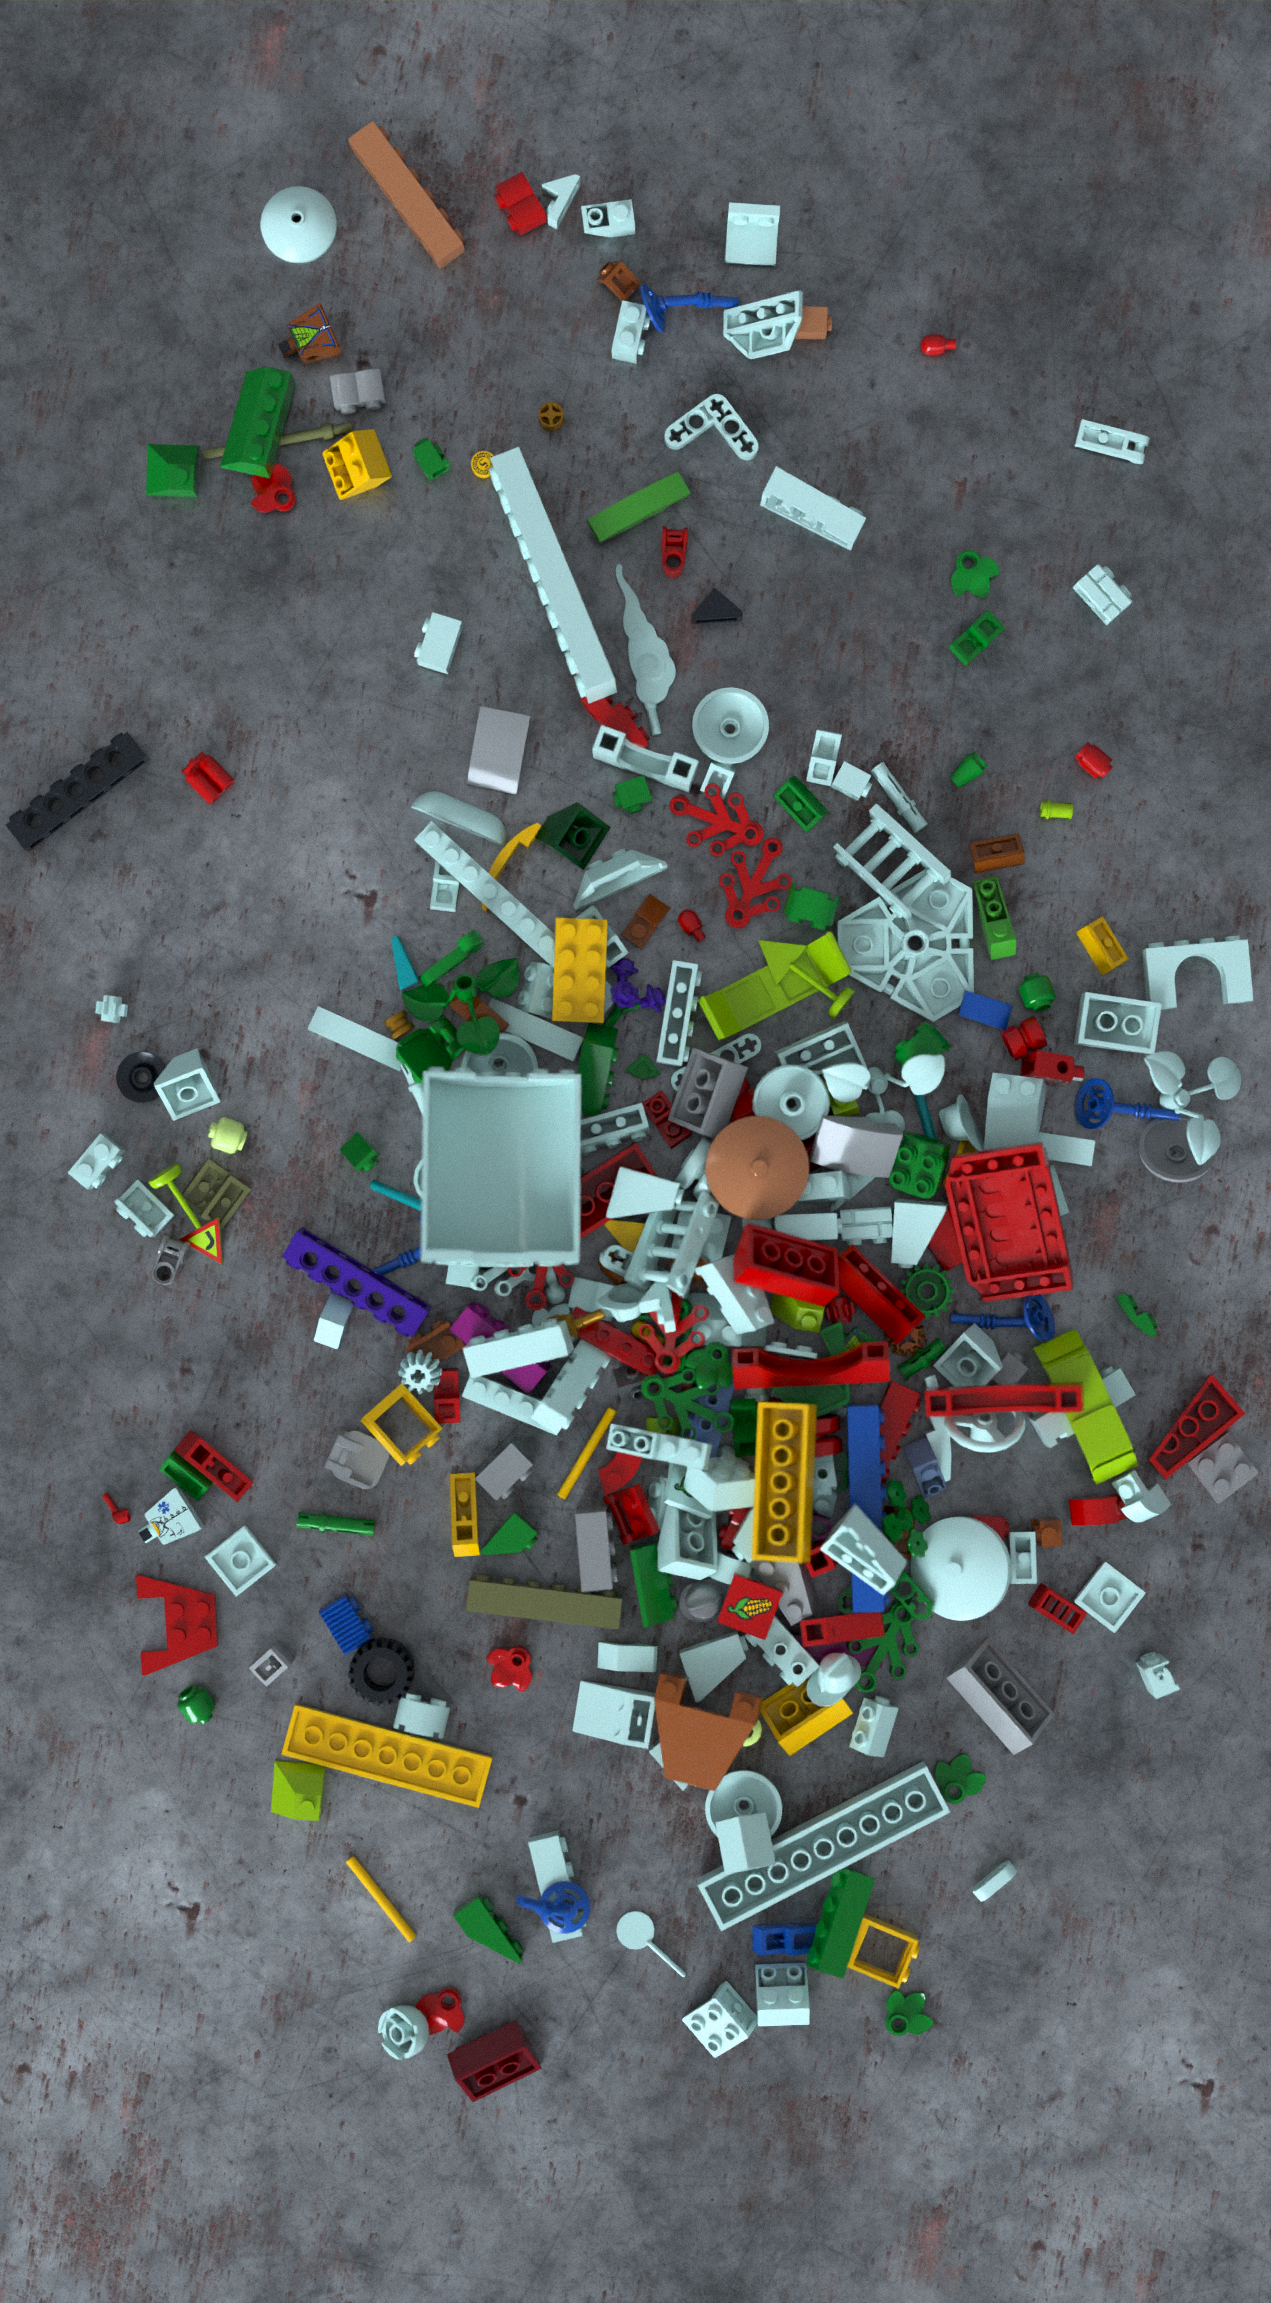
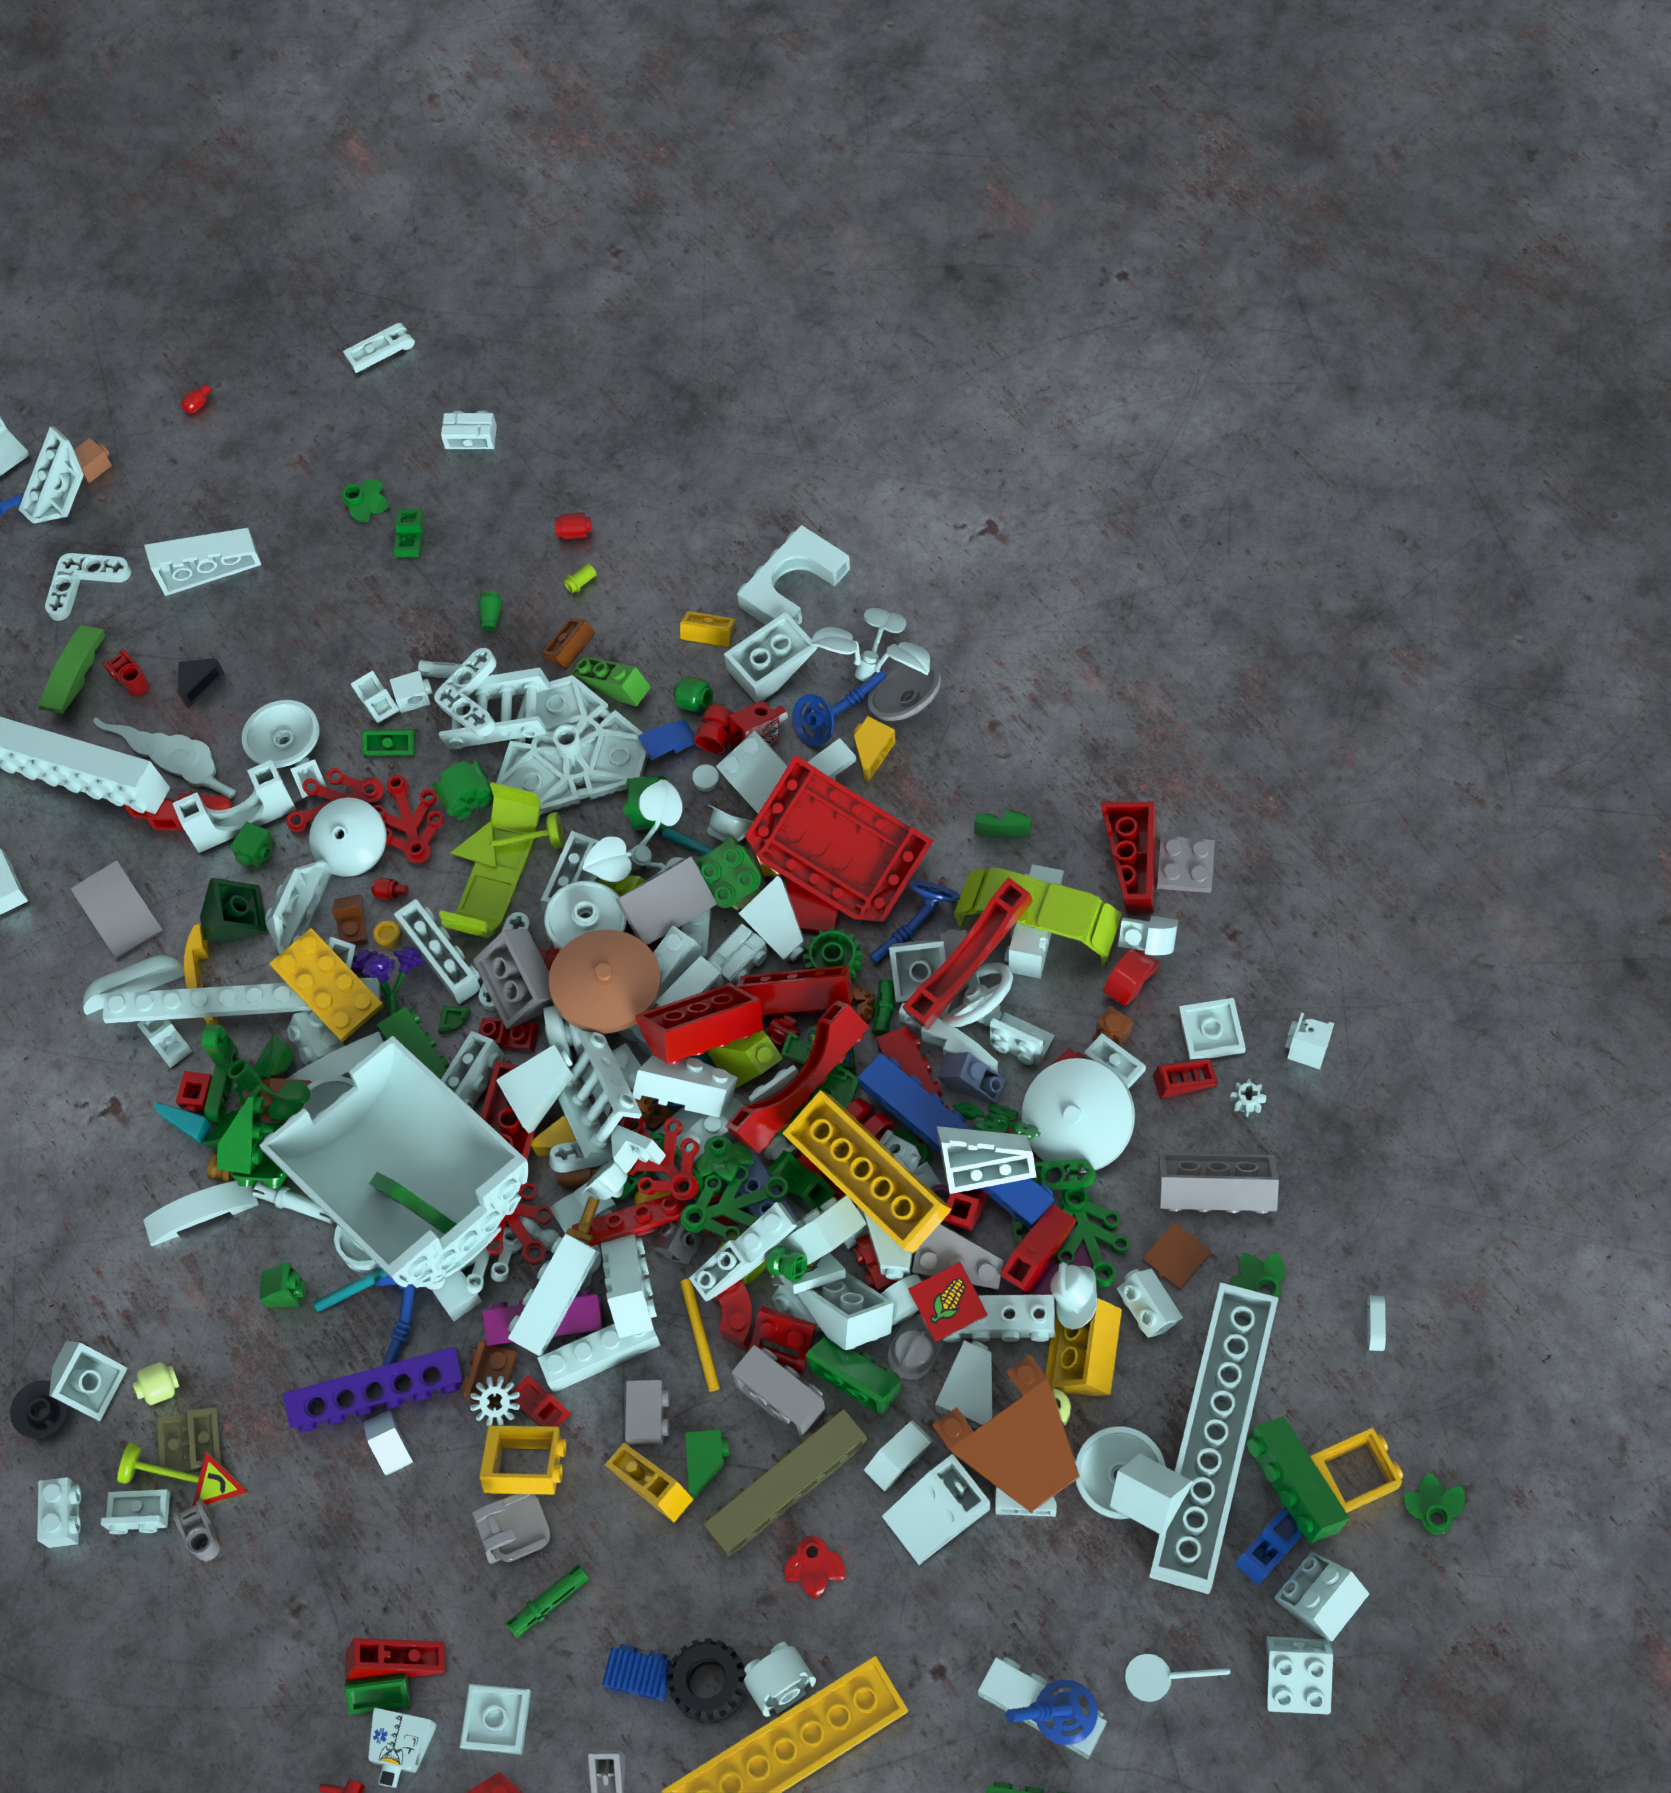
camera: 40 degrees left, 25 degrees down
none -> red brick [175,1071,212,1115]
none -> green slope [217,1085,265,1174]
none -> light aqua dish [309,798,387,877]
none -> green beam [369,1172,457,1234]
none -> yellow tile [373,921,402,949]
none -> light aqua beam [434,648,497,737]
none -> light aqua tile [692,764,719,792]
none -> green wheel [767,1245,807,1282]
none -> yellow slope [853,716,896,783]
none -> light aqua bracket [990,1012,1055,1067]
none -> dark orange piece [1142,1222,1212,1290]
none -> light aqua gear [1230,1079,1266,1117]

